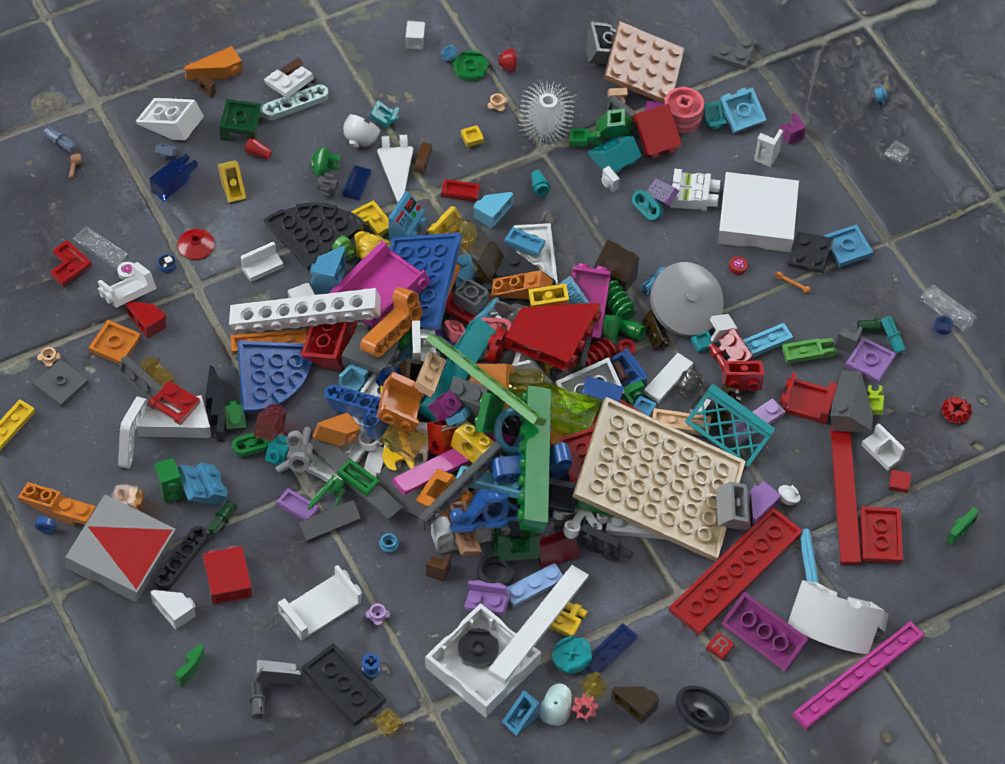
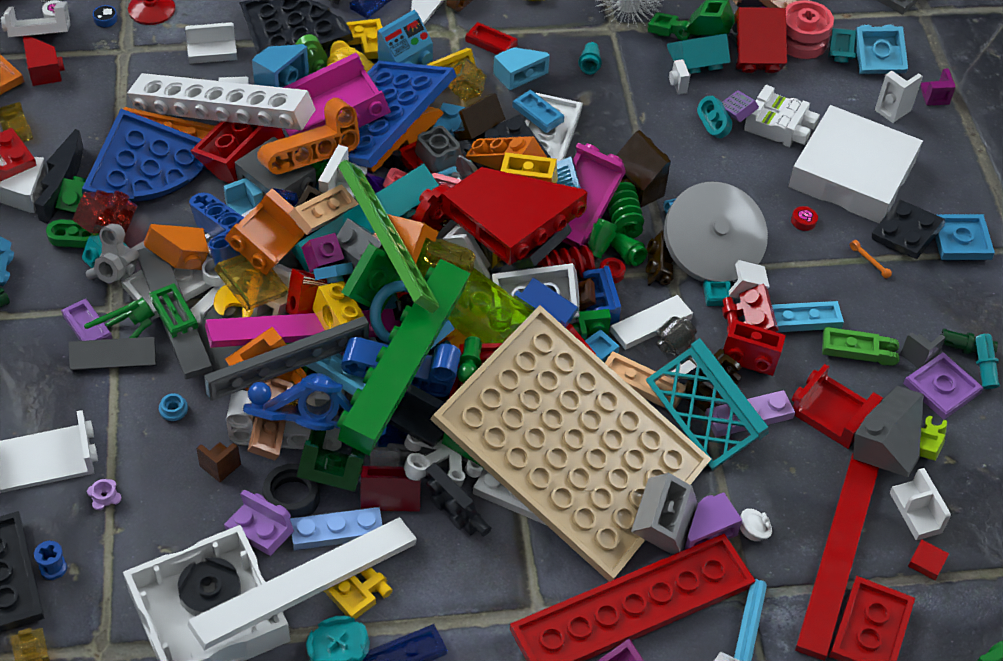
camera: 20 degrees right, 5 degrees down
none -> green pin [457,336,483,384]

